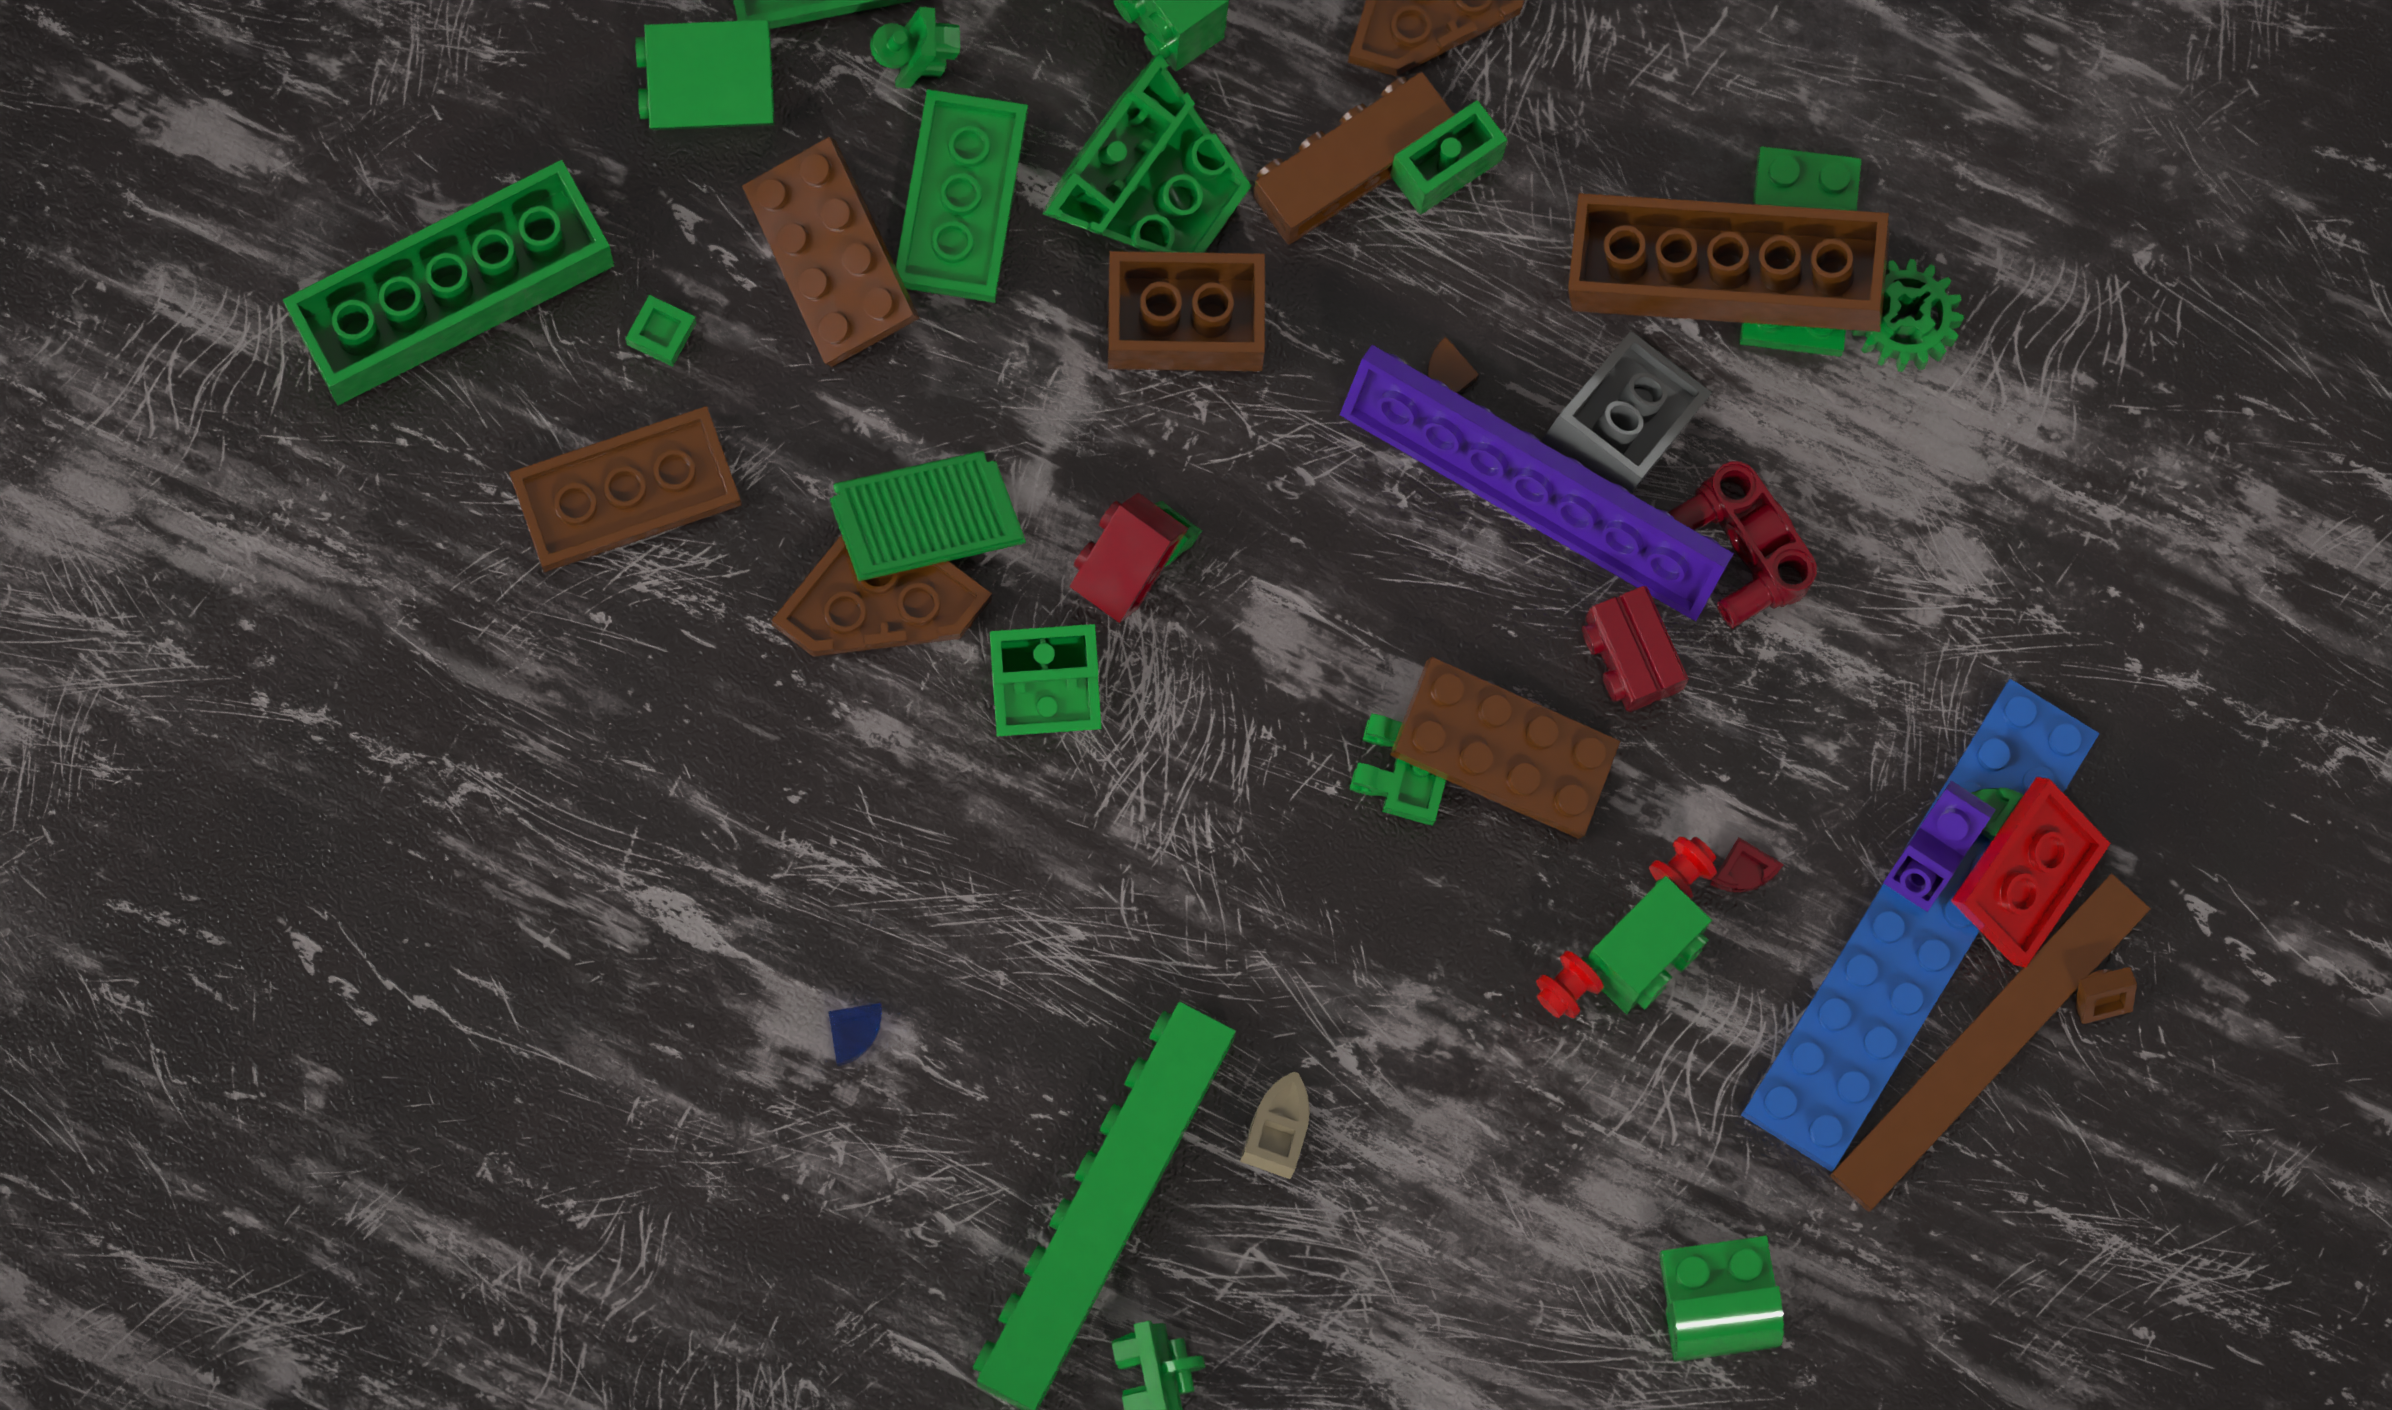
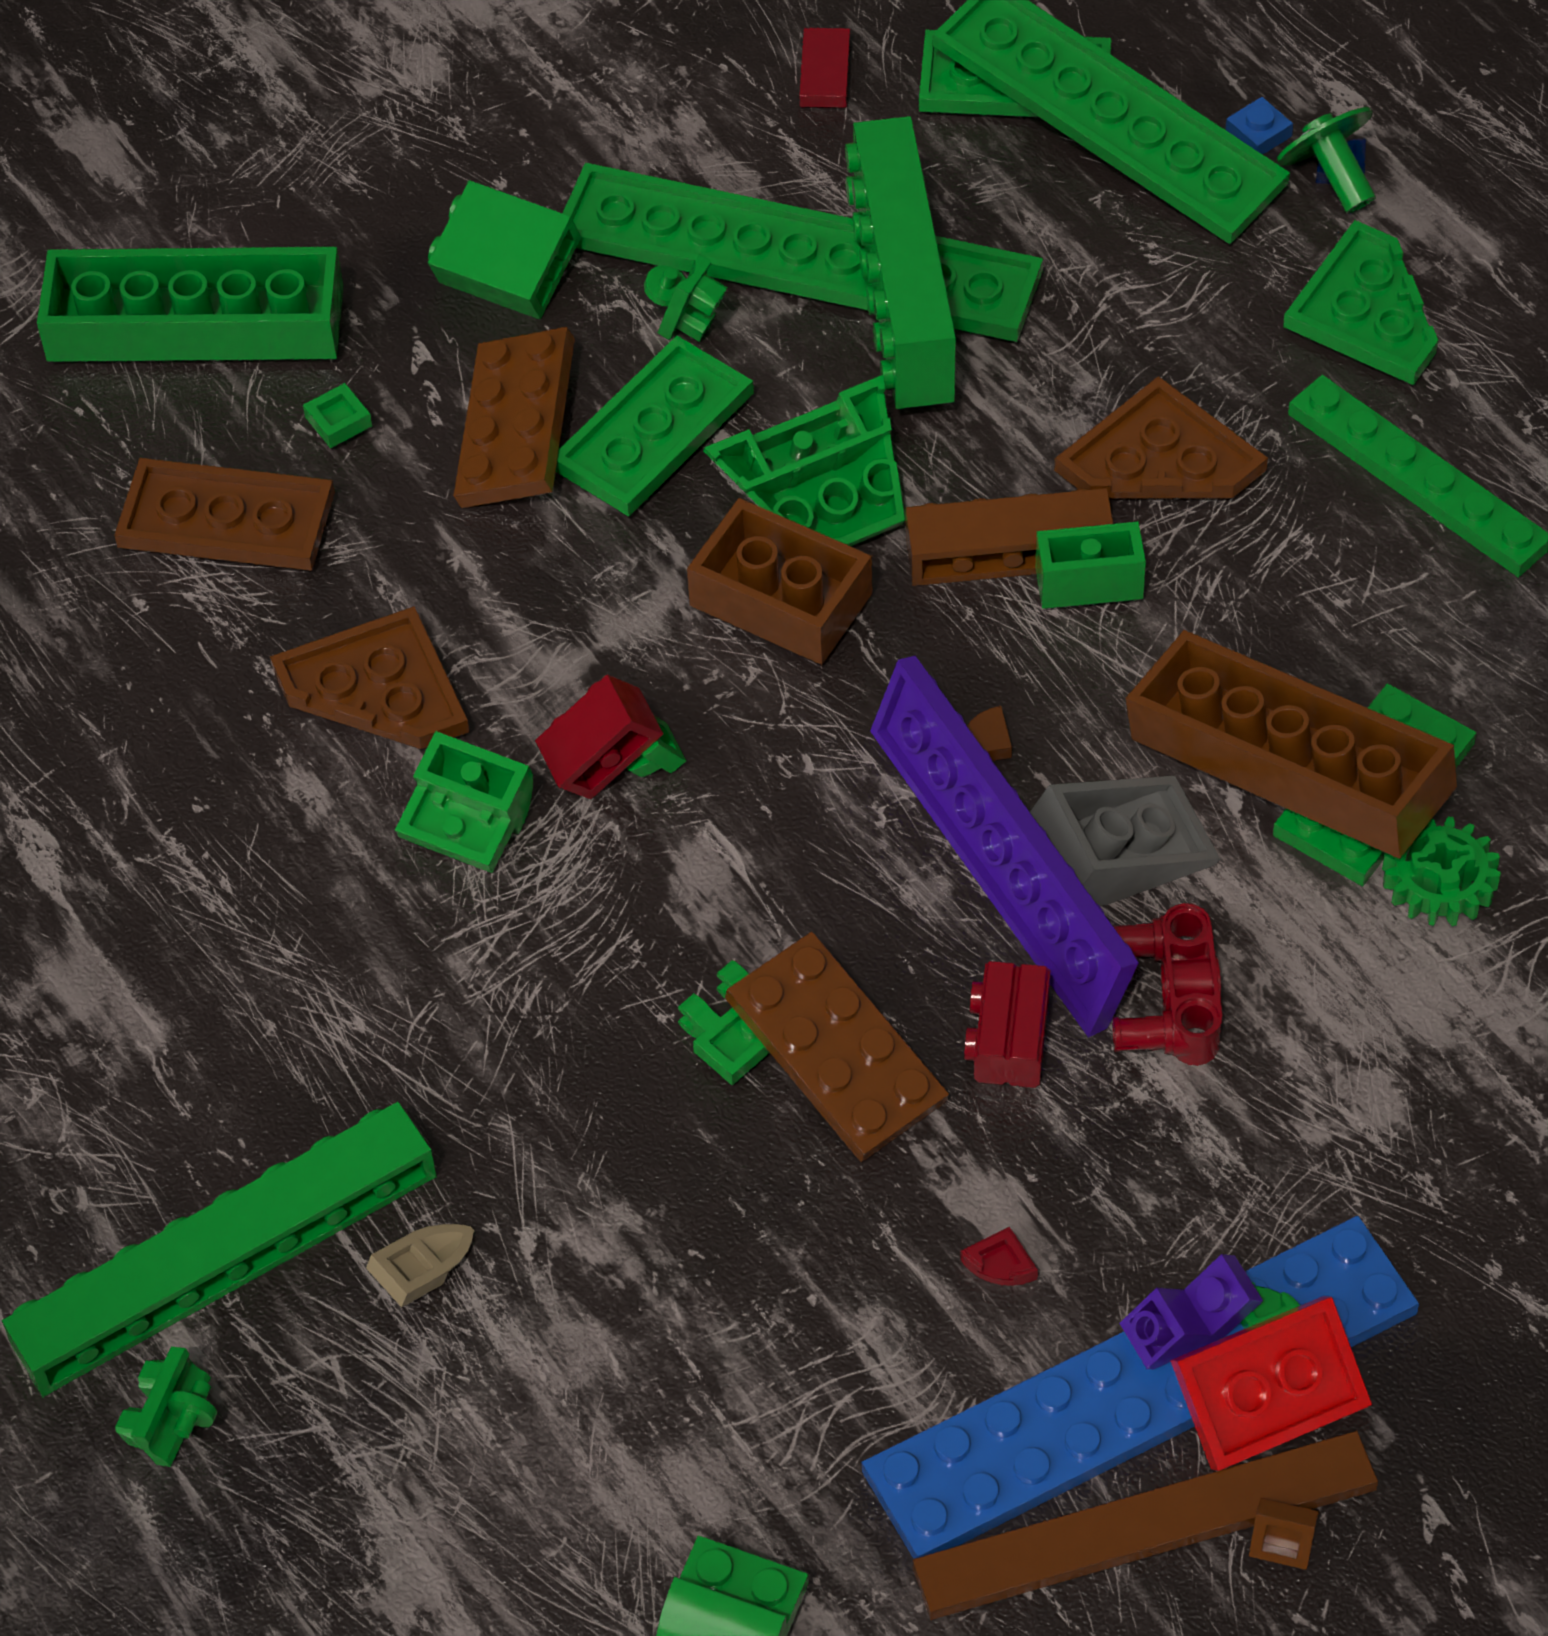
camera: 40 degrees right, 20 degrees down
clear blue tile [828,1003,882,1066] -> none
green window [829,451,1026,581] -> none
green brick [1536,836,1717,1018] -> none

